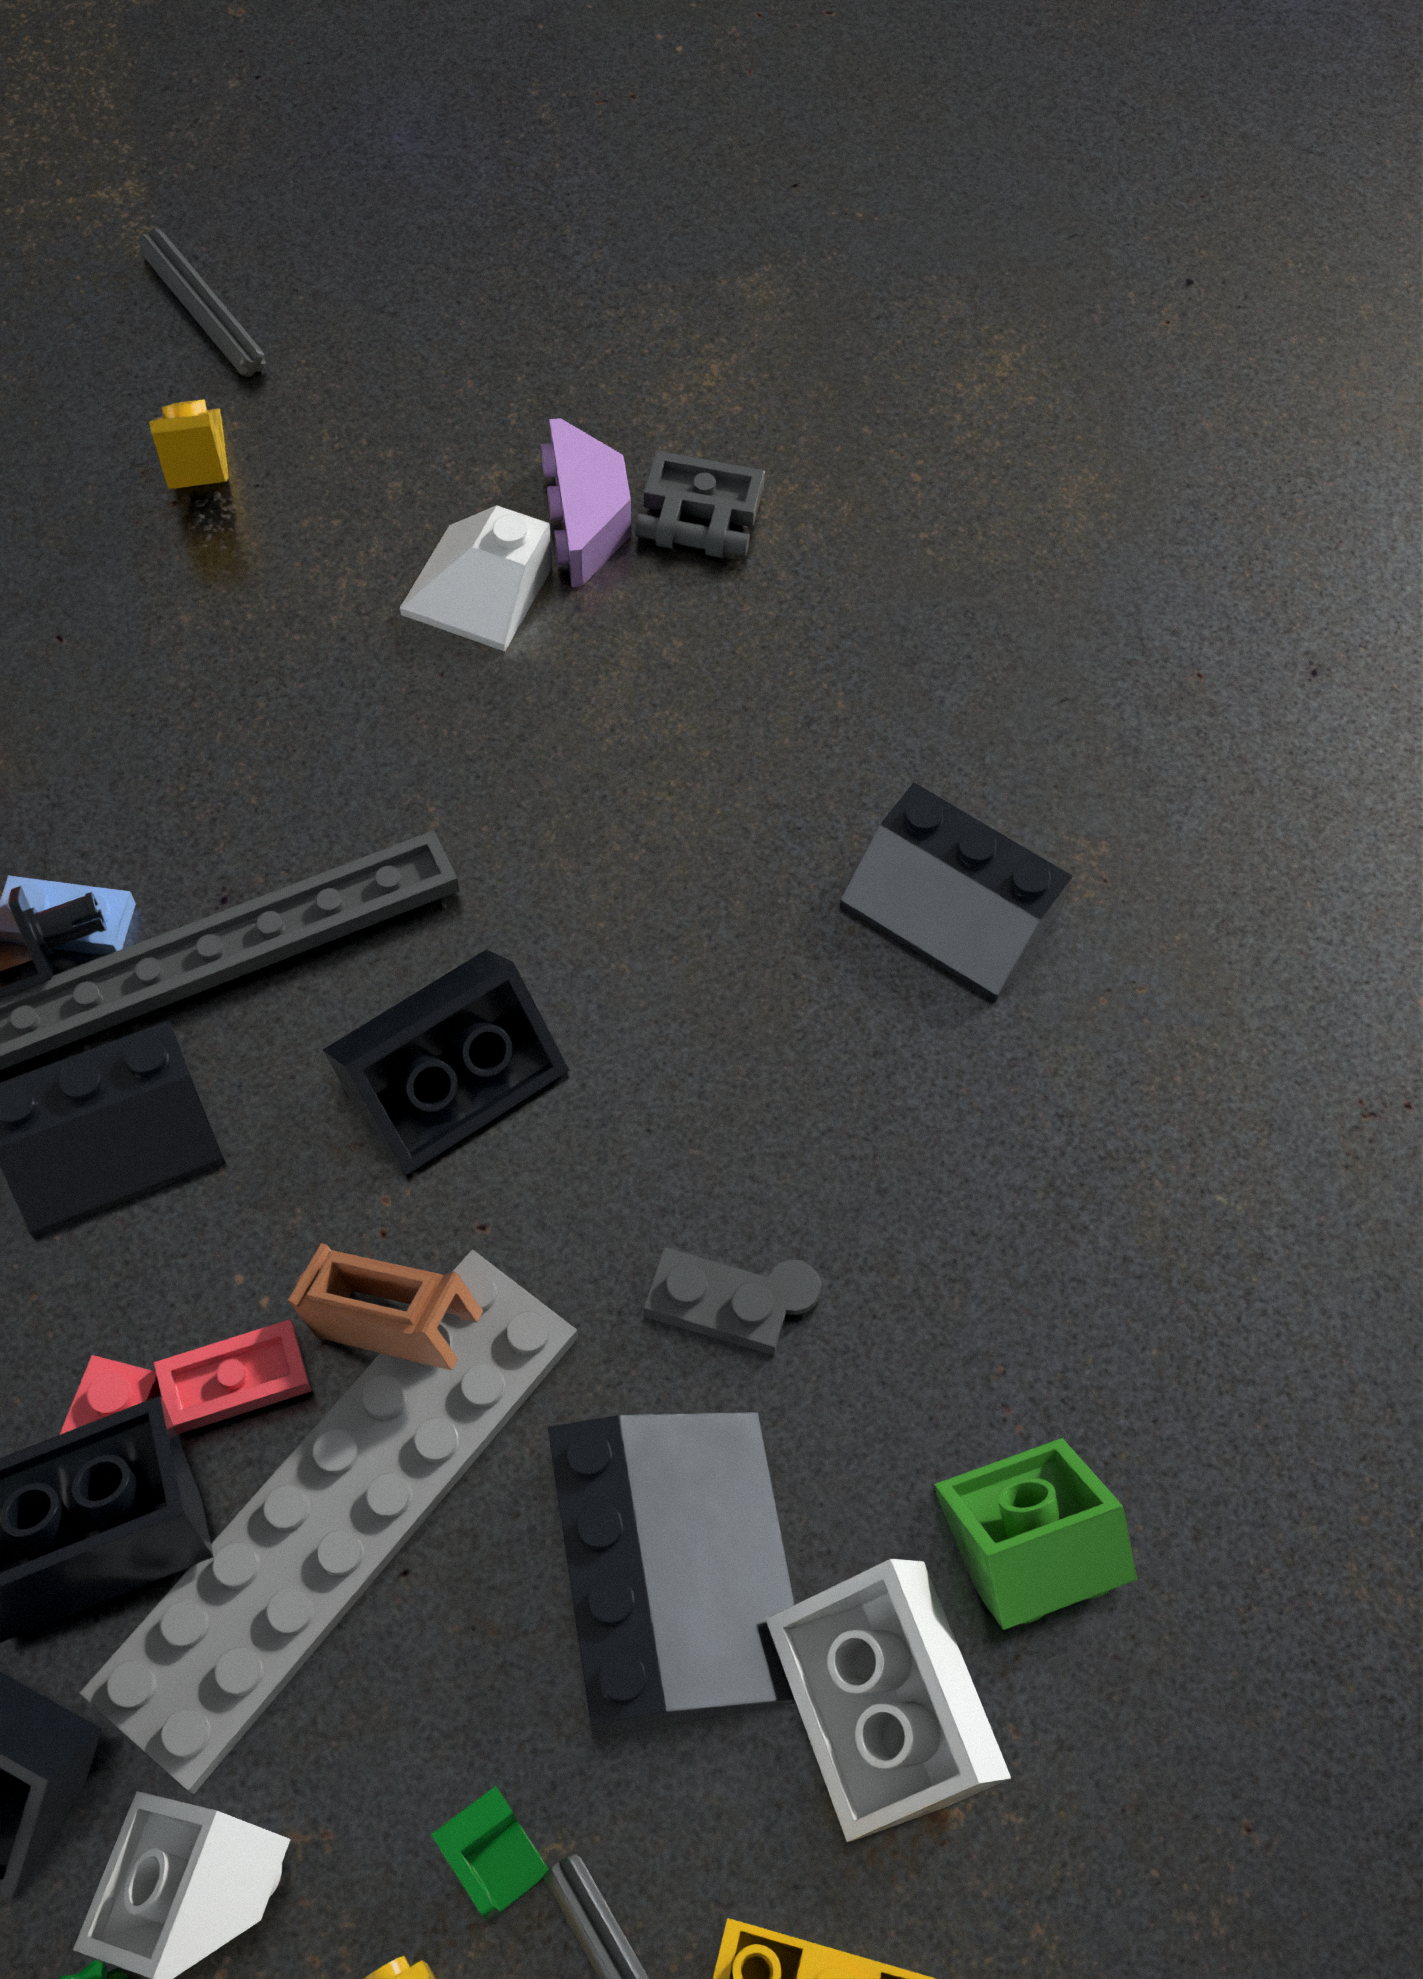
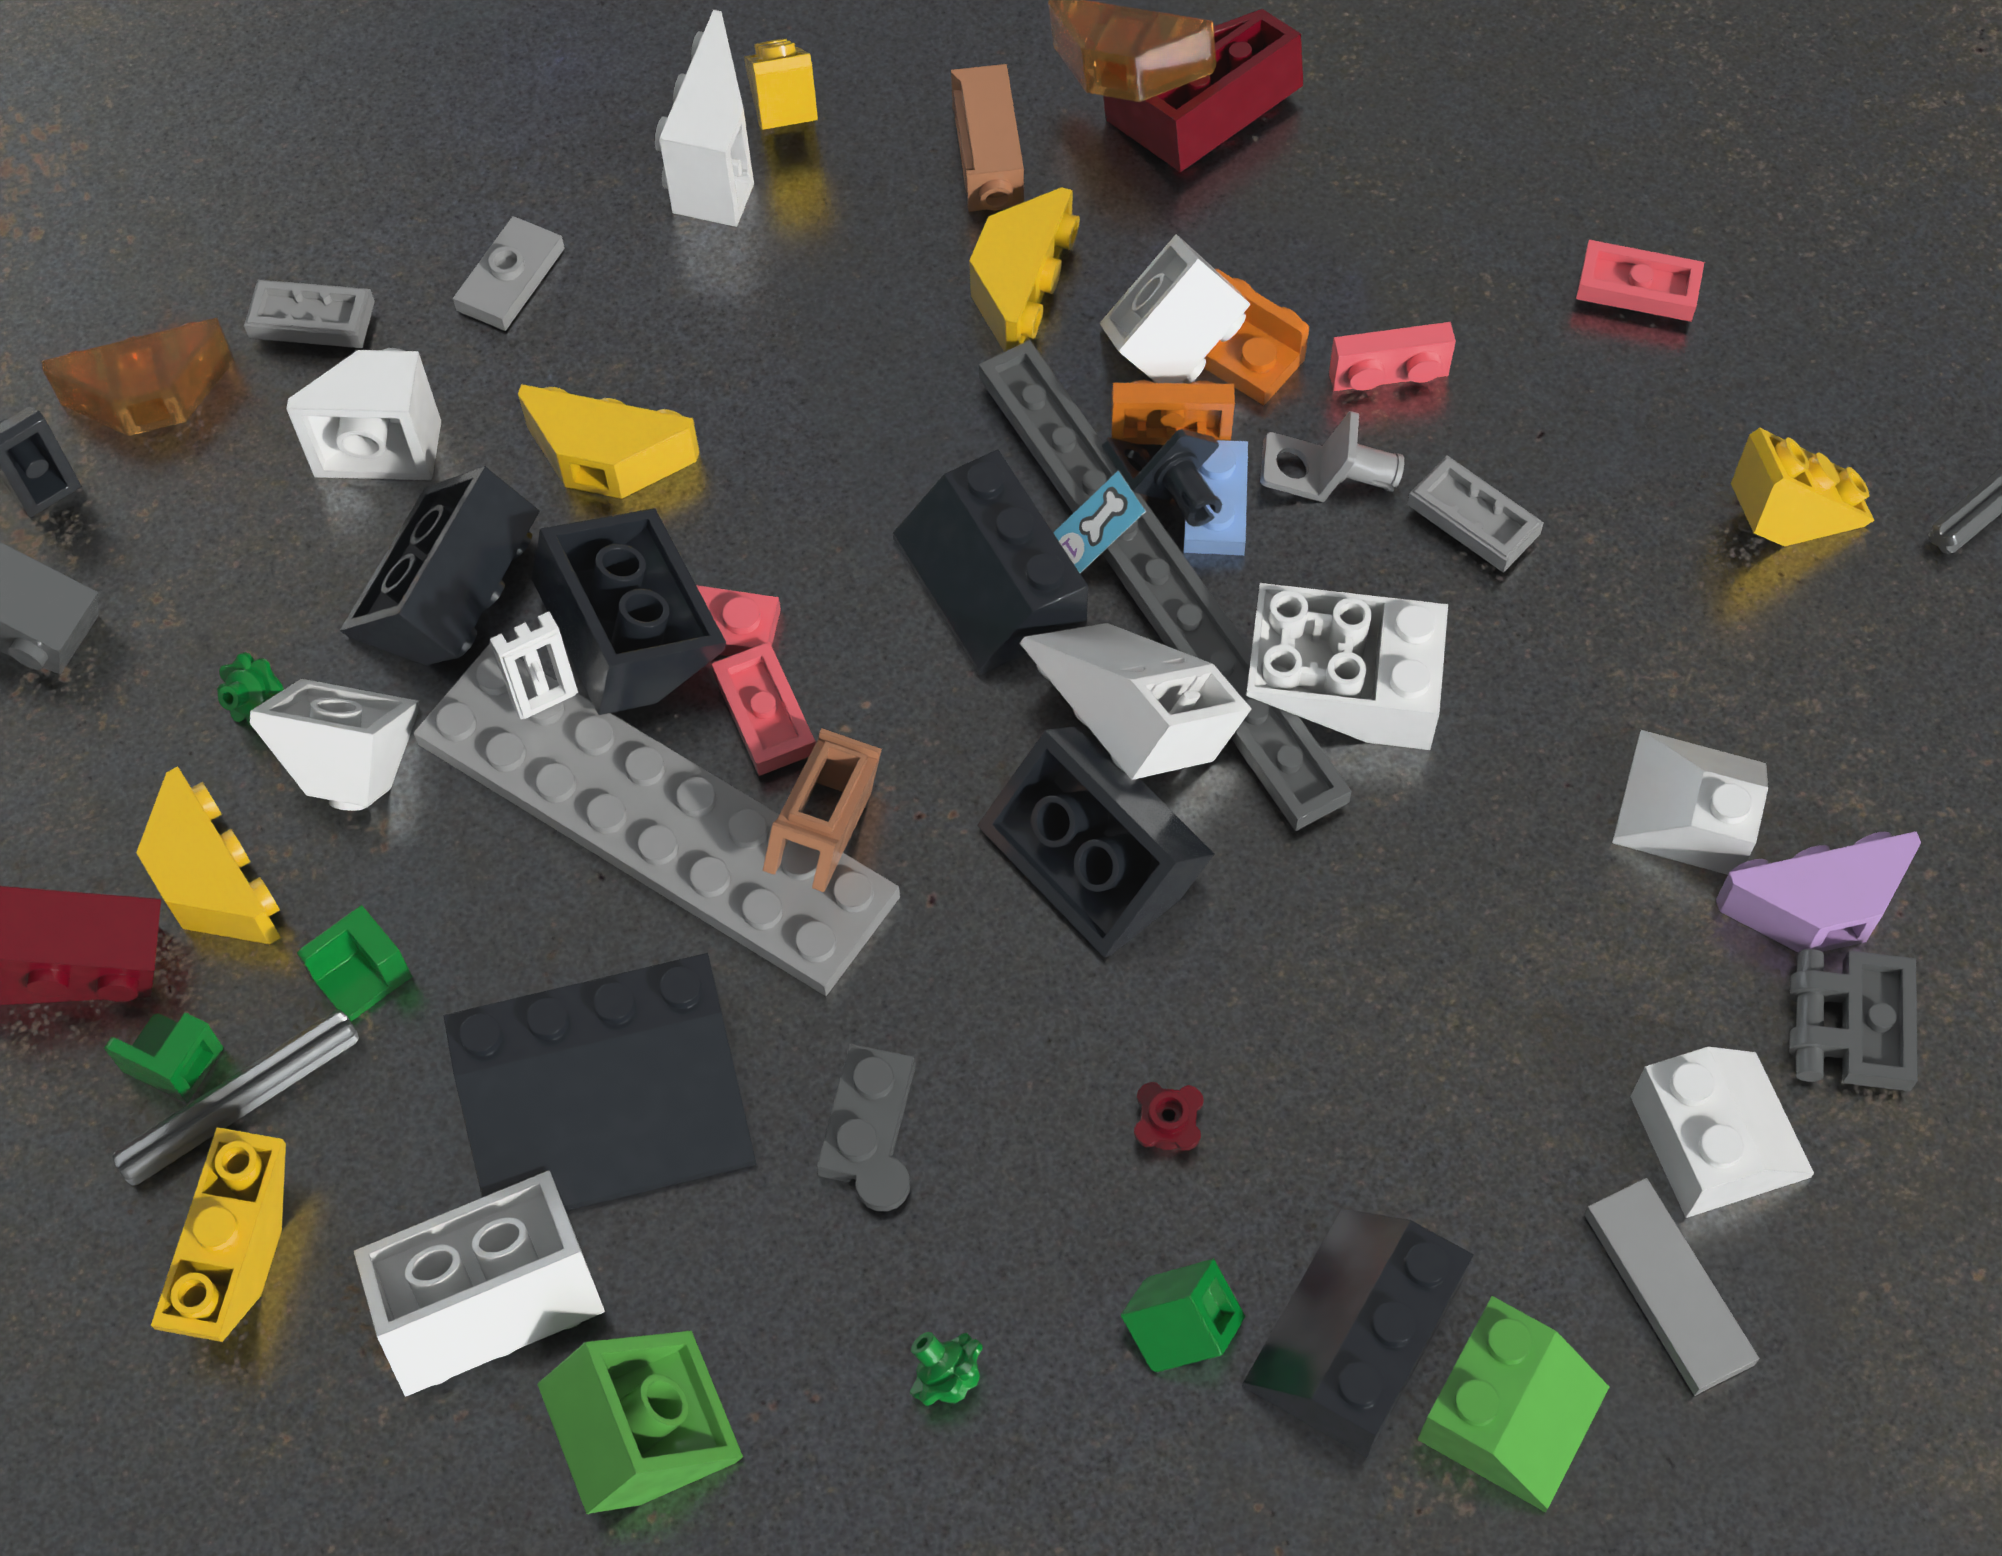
camera: 90 degrees right, 0 degrees up
none -> white tile [490,612,578,719]
none -> green plant [910,1332,983,1406]
none -> white slope [1020,623,1251,780]
none -> sticker [1053,470,1146,573]
none -> green panel [1121,1258,1246,1372]
none -> dark red plate [1134,1082,1204,1150]
none -> white slope [1246,583,1448,750]
none -> light grey bracket [1260,411,1404,502]
none -> light grey plate [1407,456,1544,573]
none -> bright green slope [1417,1296,1609,1512]
none -> light grey tile [1584,1178,1760,1396]
none -> white slope [1630,1046,1814,1218]

